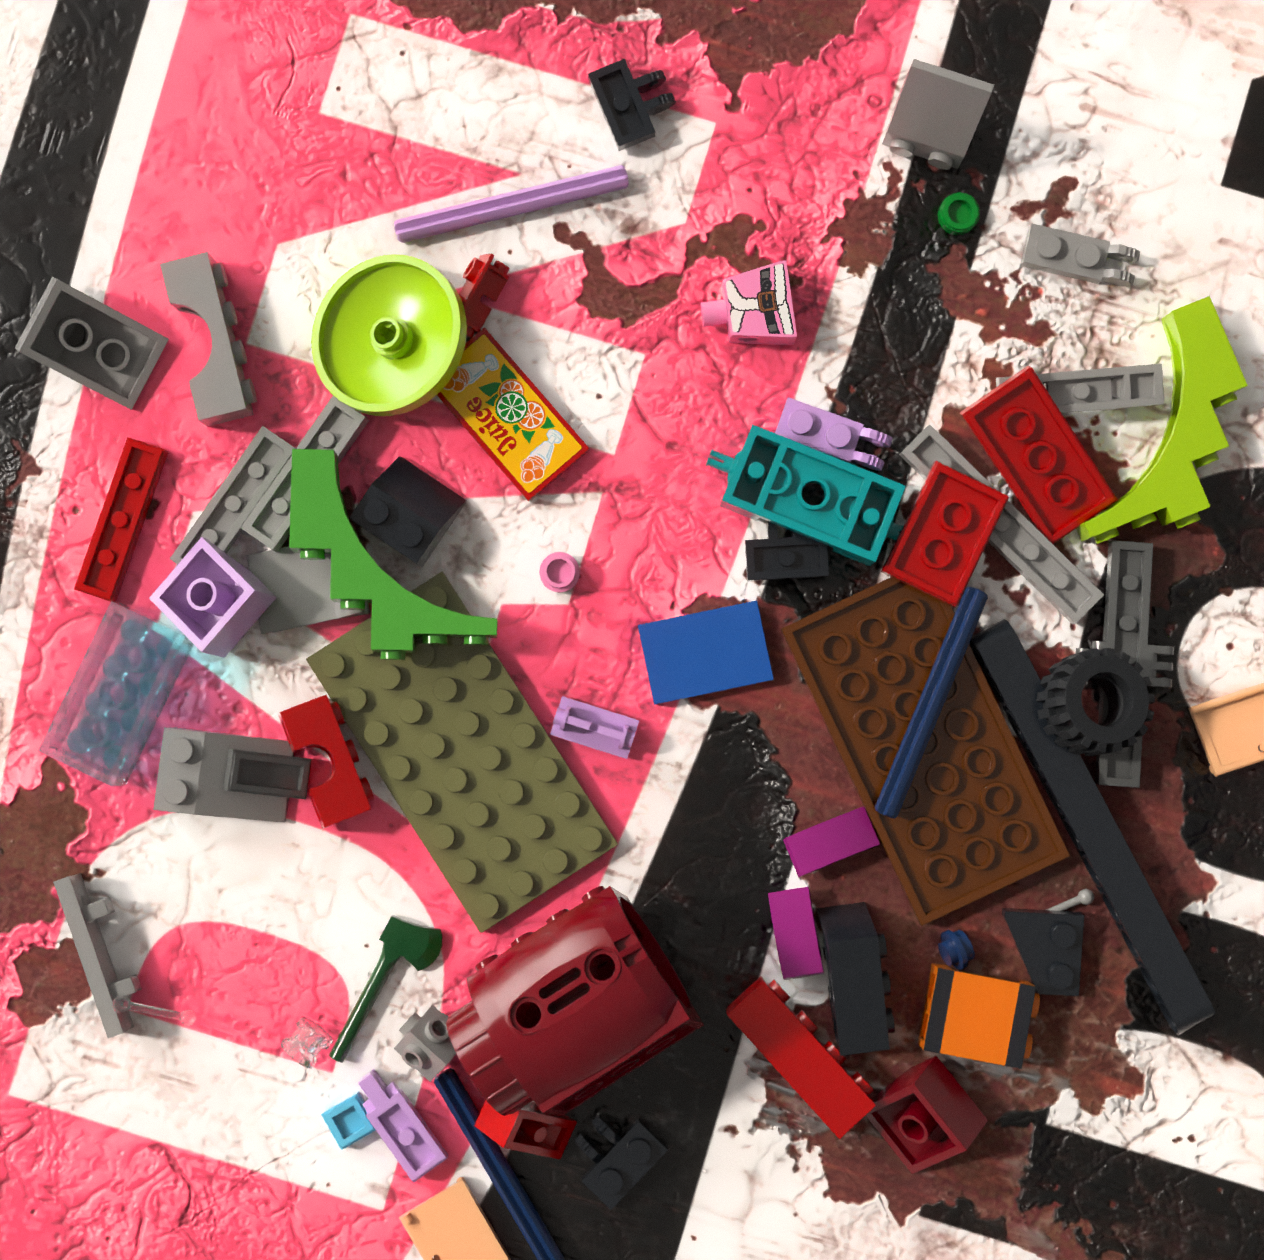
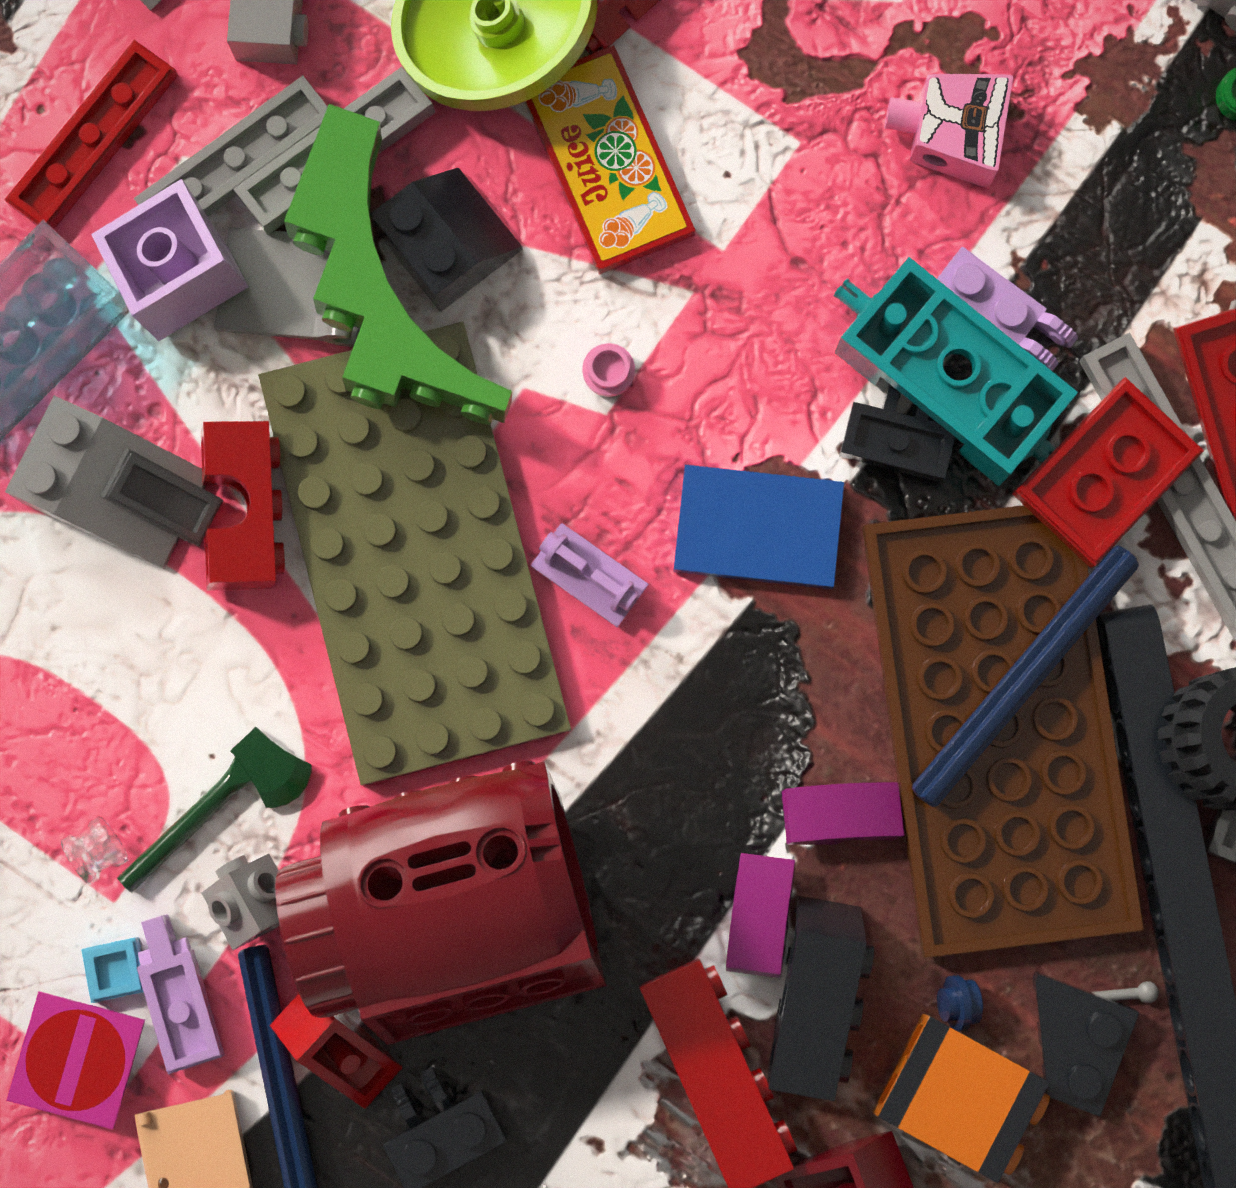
camera: 15 degrees right, 5 degrees down
none -> piece [6,991,145,1130]

